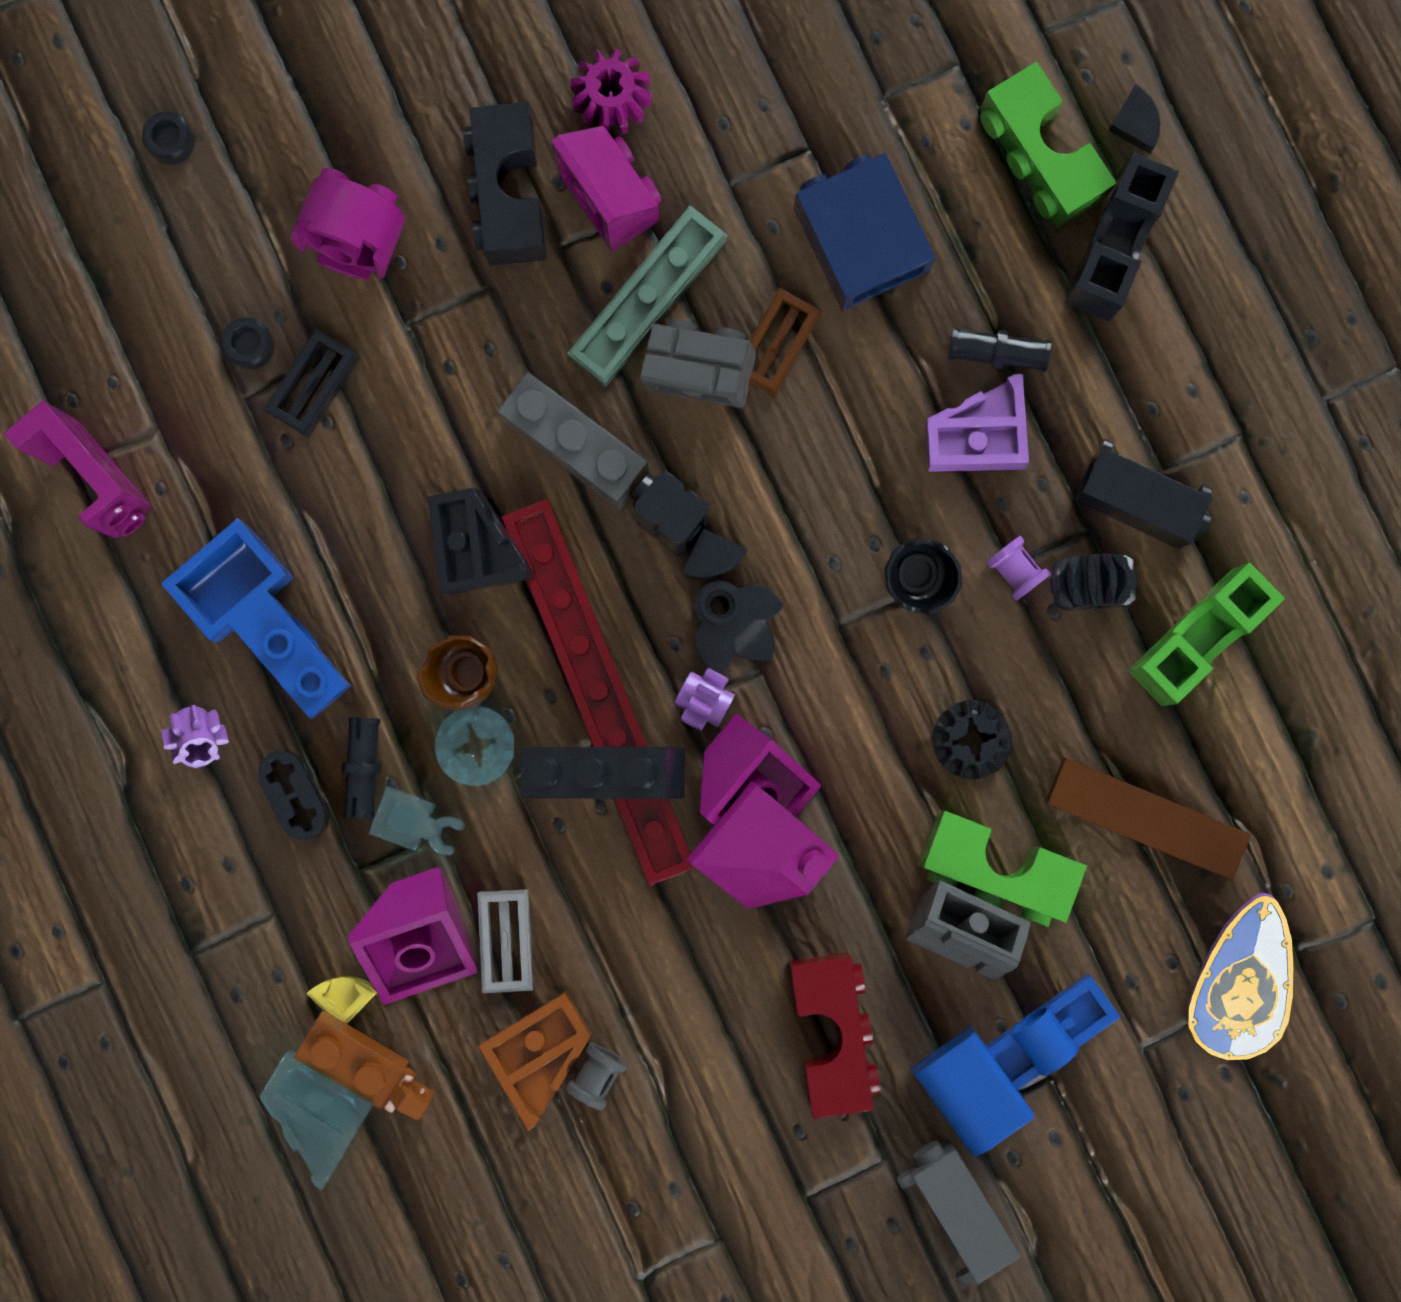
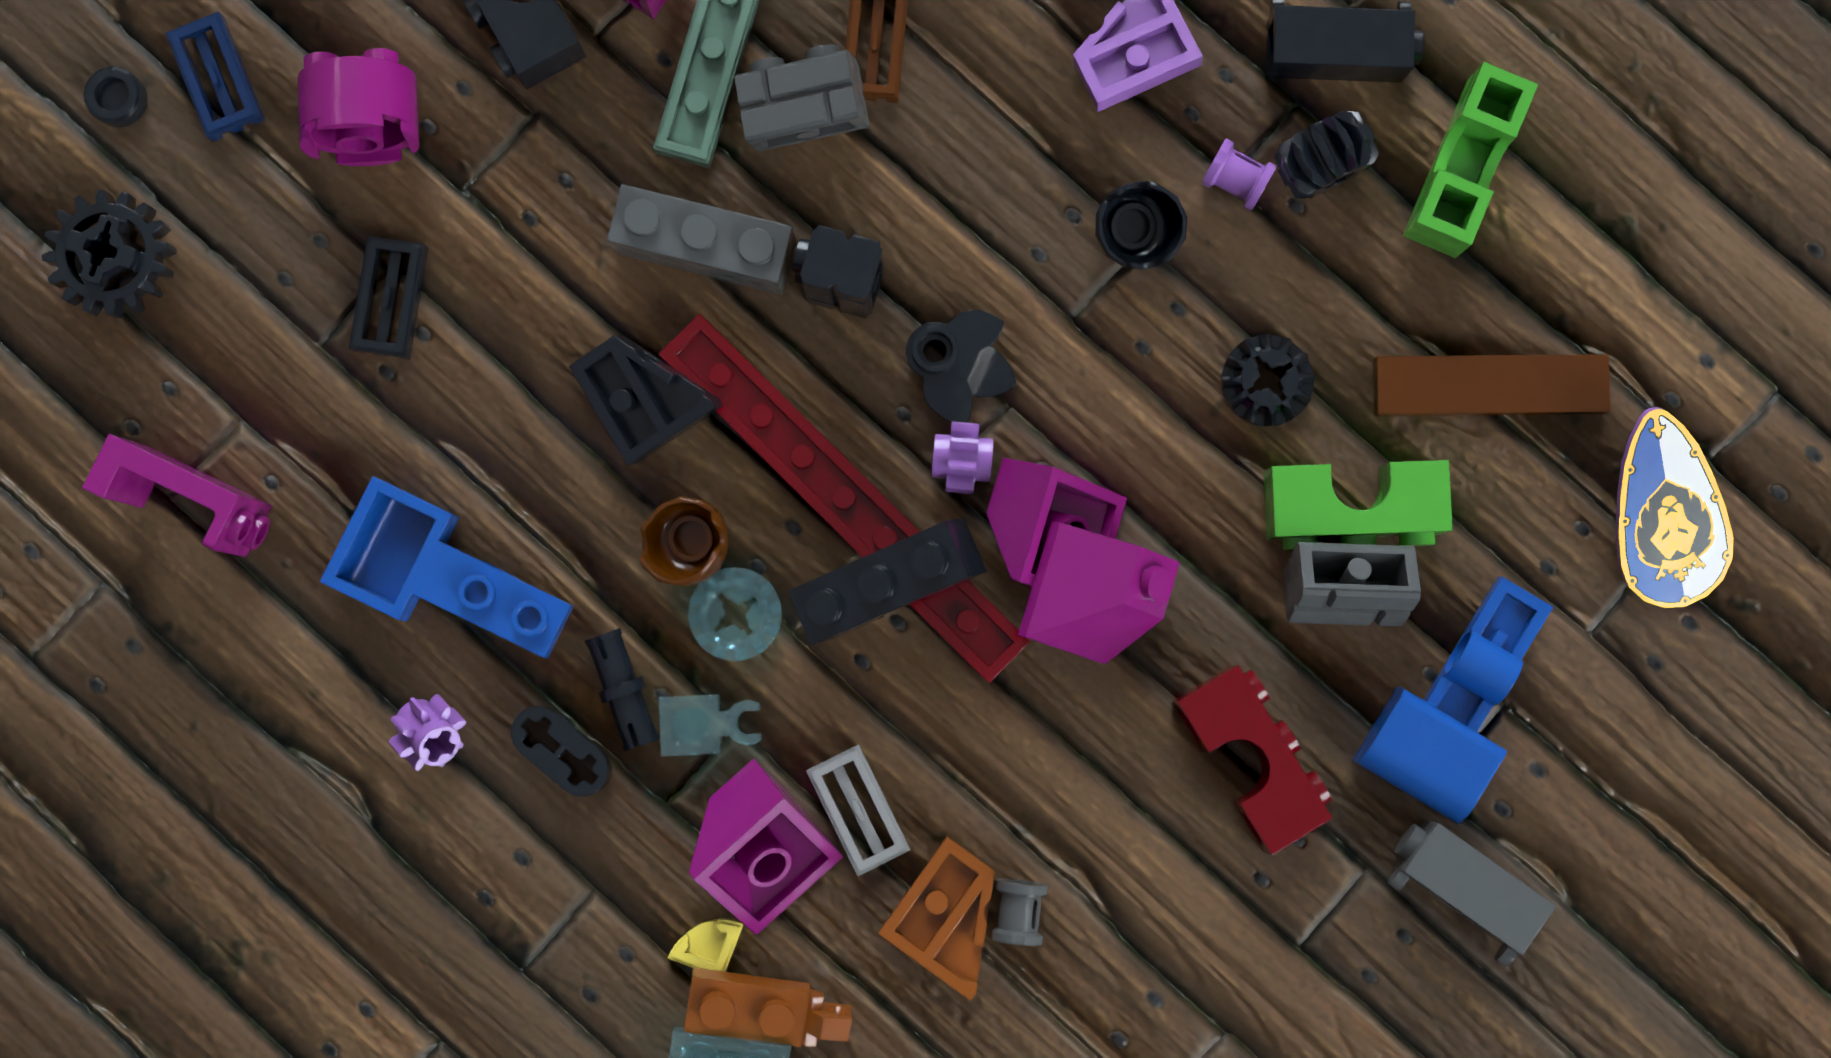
camera: 20 degrees left, 0 degrees up
black tile [222,317,275,369] -> none
black tile [682,529,747,579] -> none
none -> black gear [42,189,177,318]
none -> dark blue tile [165,11,266,142]

